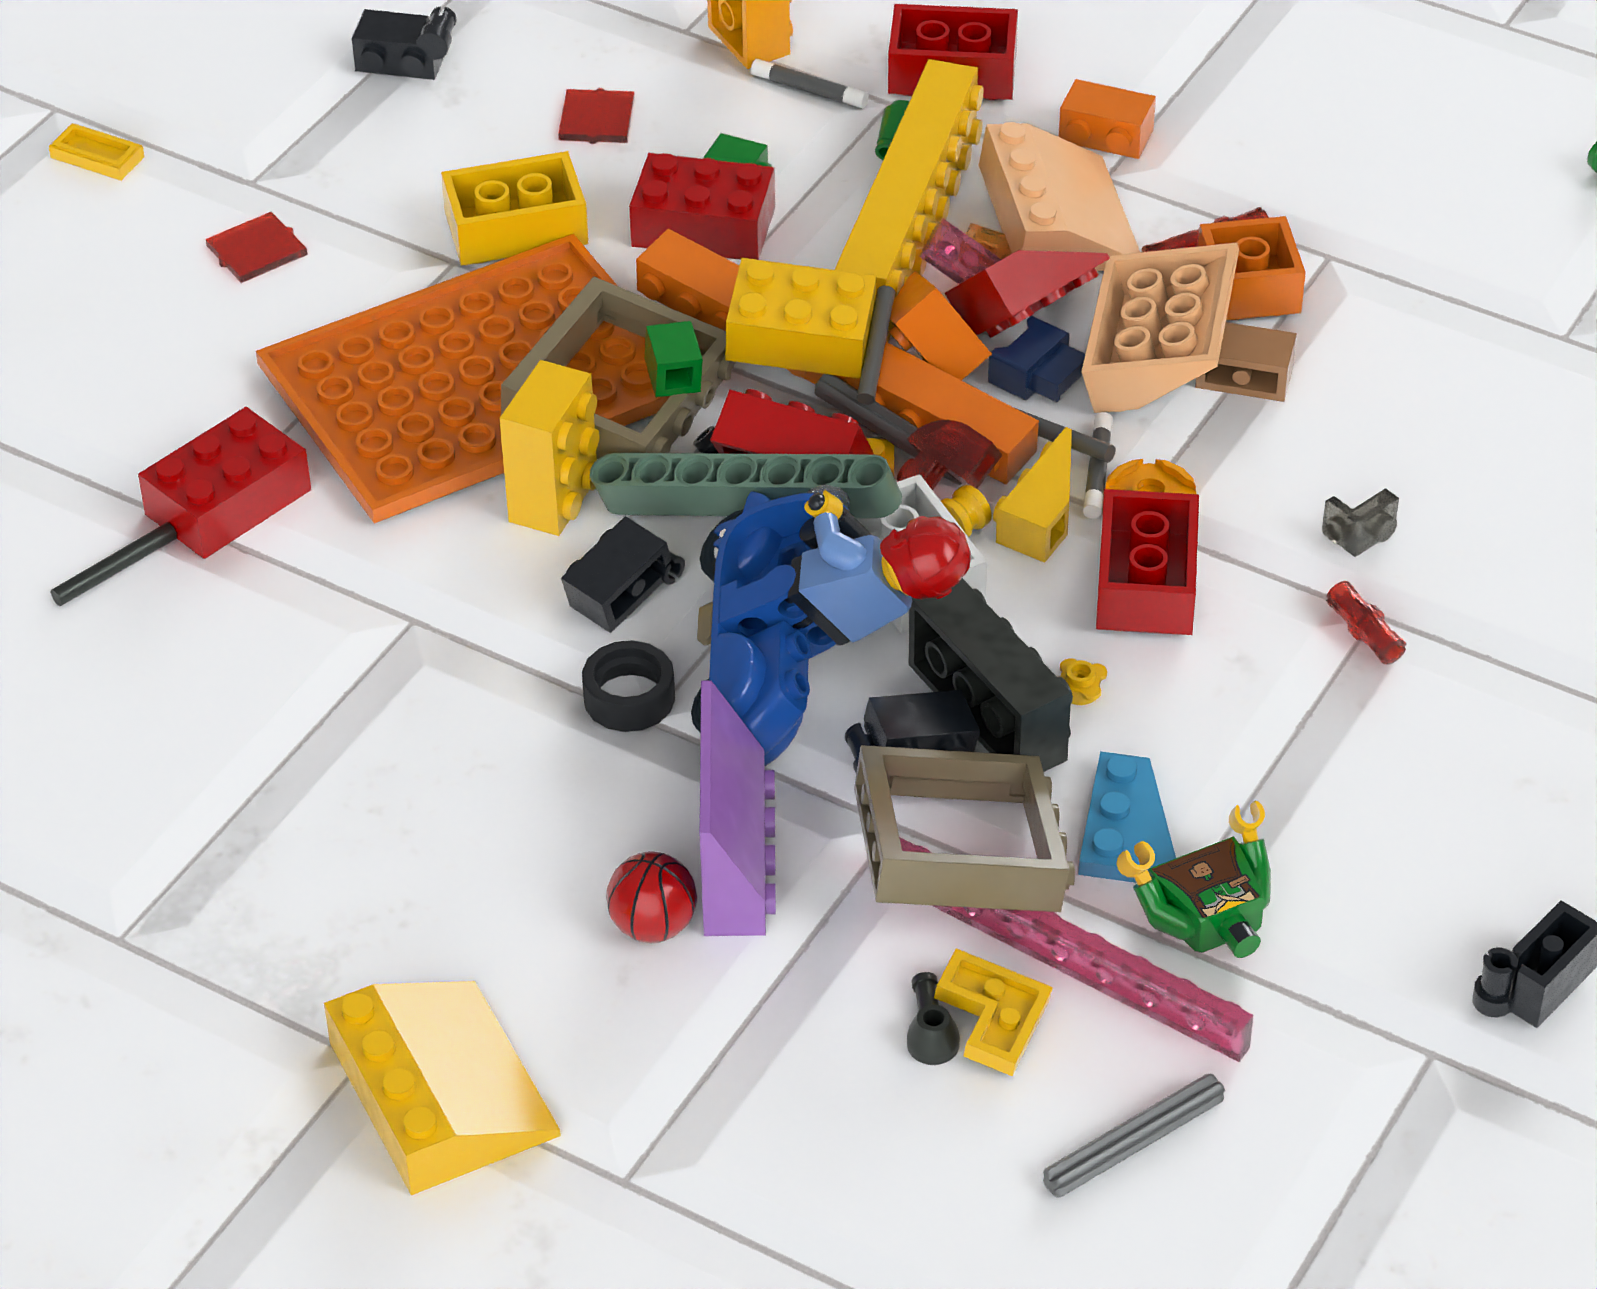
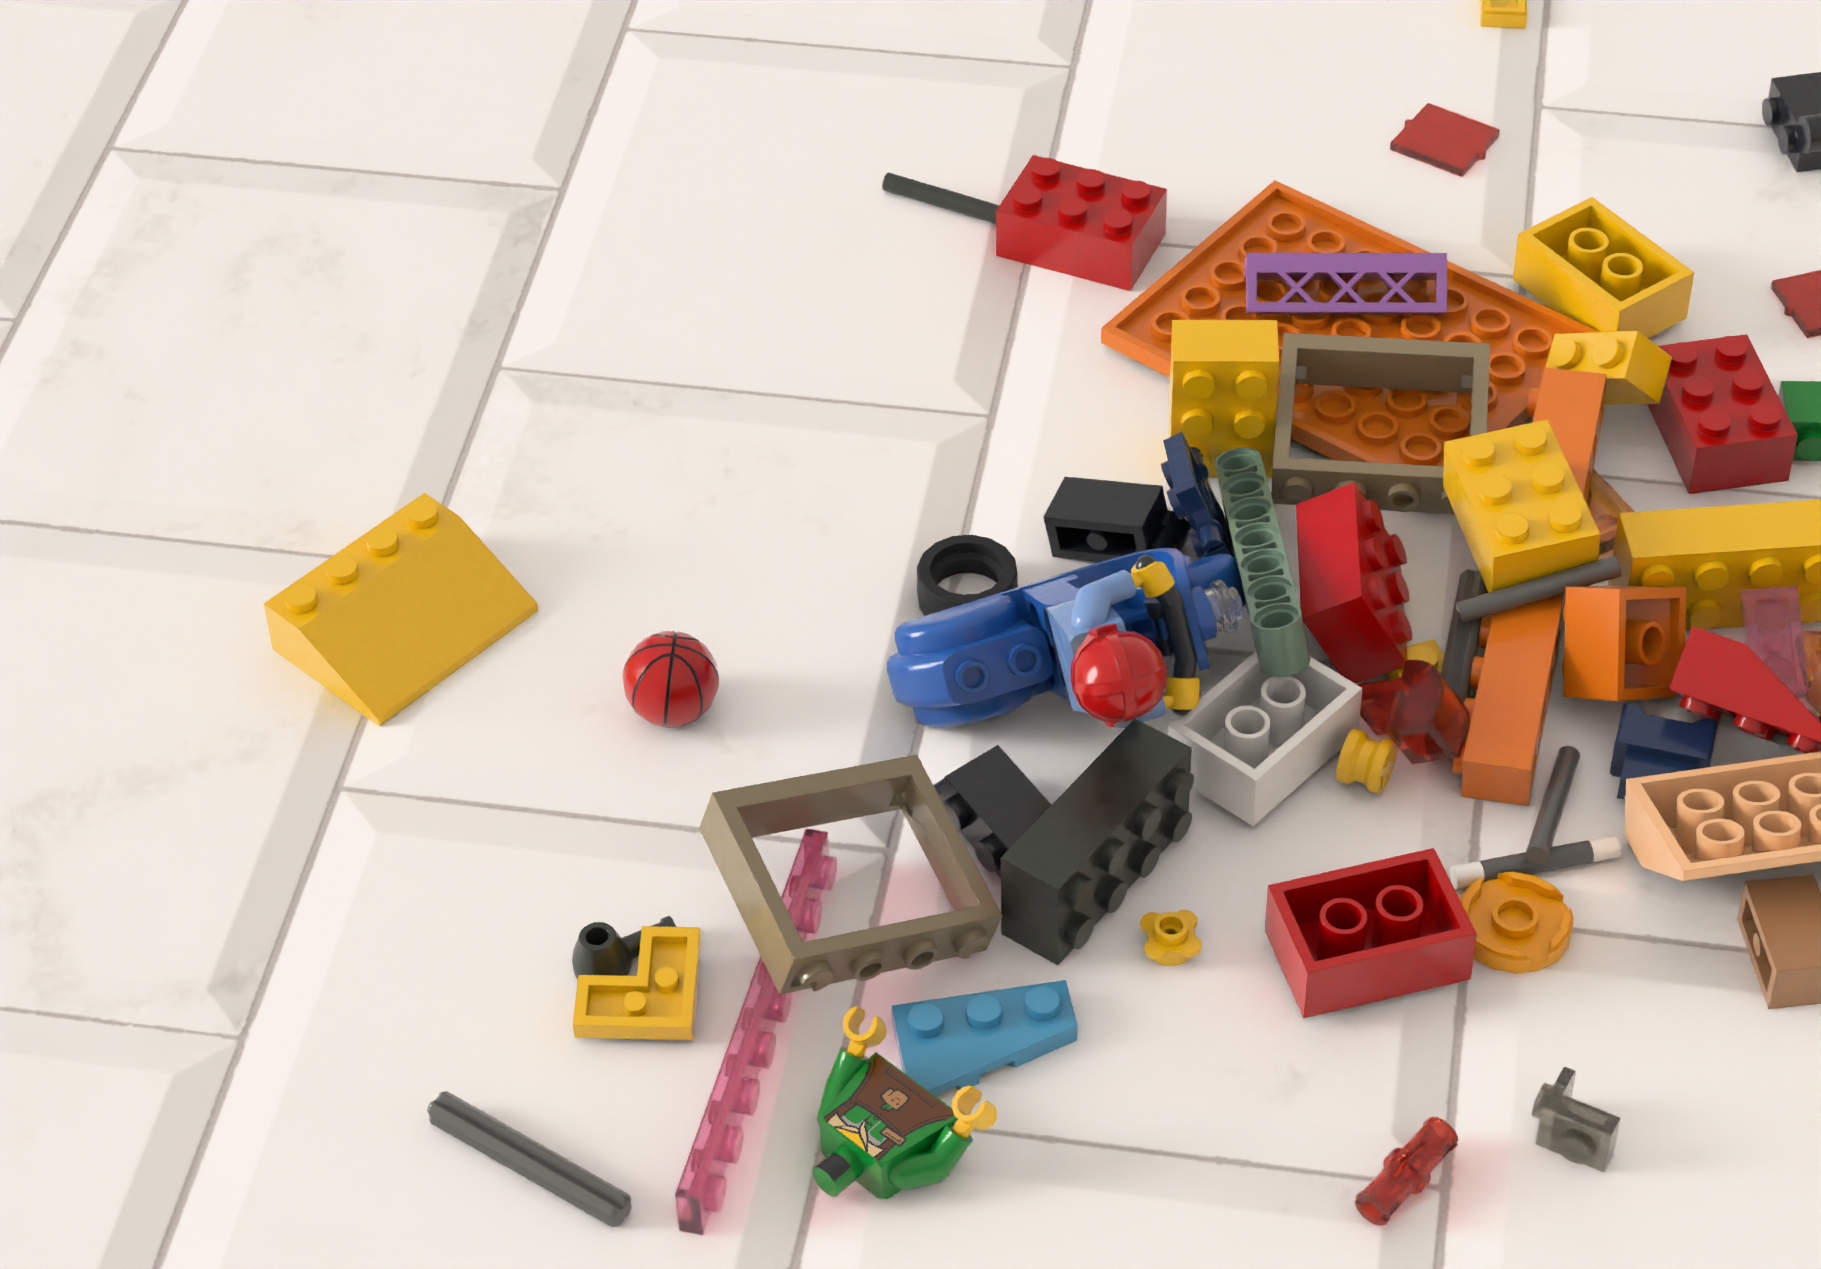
camera: 70 degrees right, 0 degrees up
green brick [644,321,703,397] -> none
medium lavender slope [700,680,776,936] -> none
yellow slope [993,427,1072,563] -> none
none -> dark blue plate [1160,432,1235,559]
none -> medium lavender fence [1244,253,1447,315]
none -> yellow brick [1546,331,1672,405]

